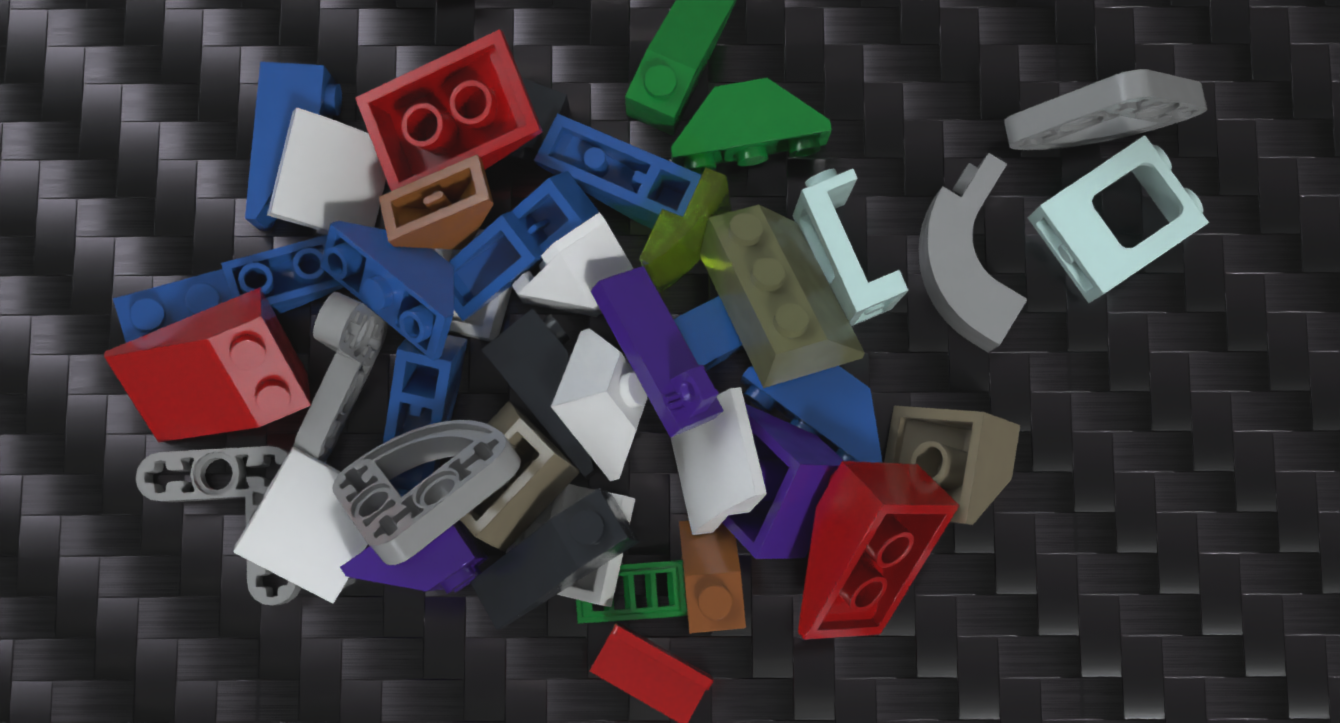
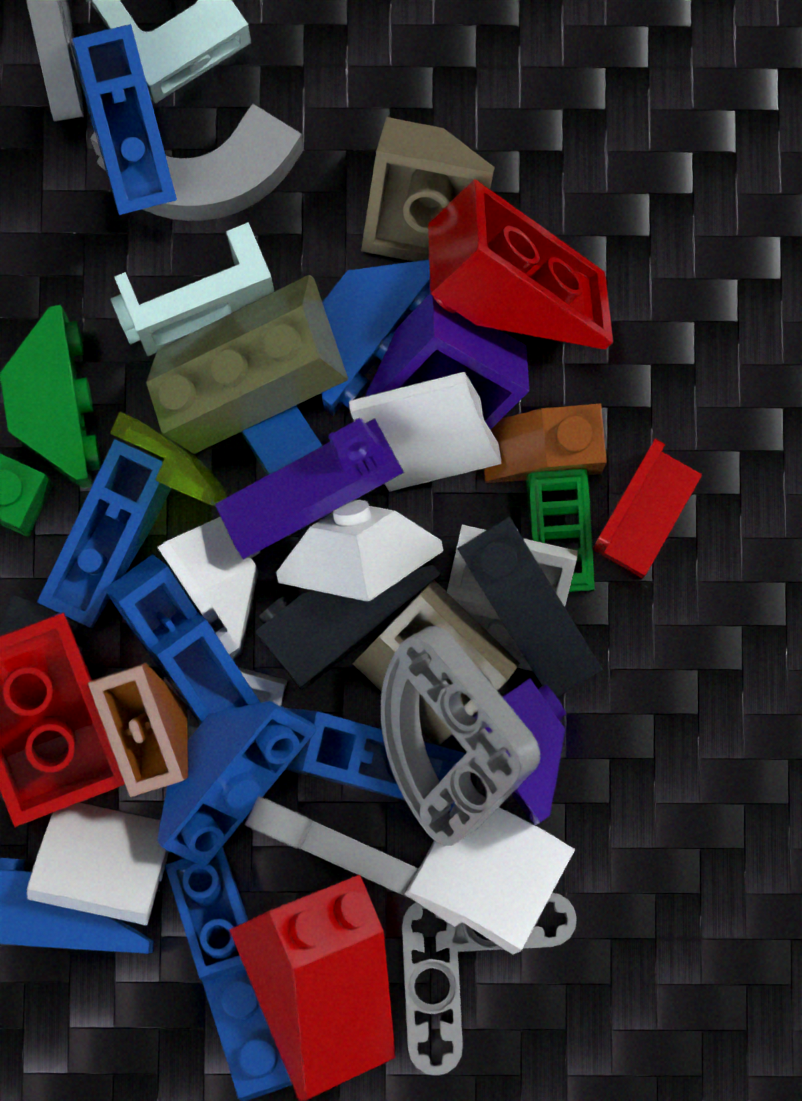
camera: 90 degrees left, 0 degrees up
none -> blue slope [70,24,177,215]

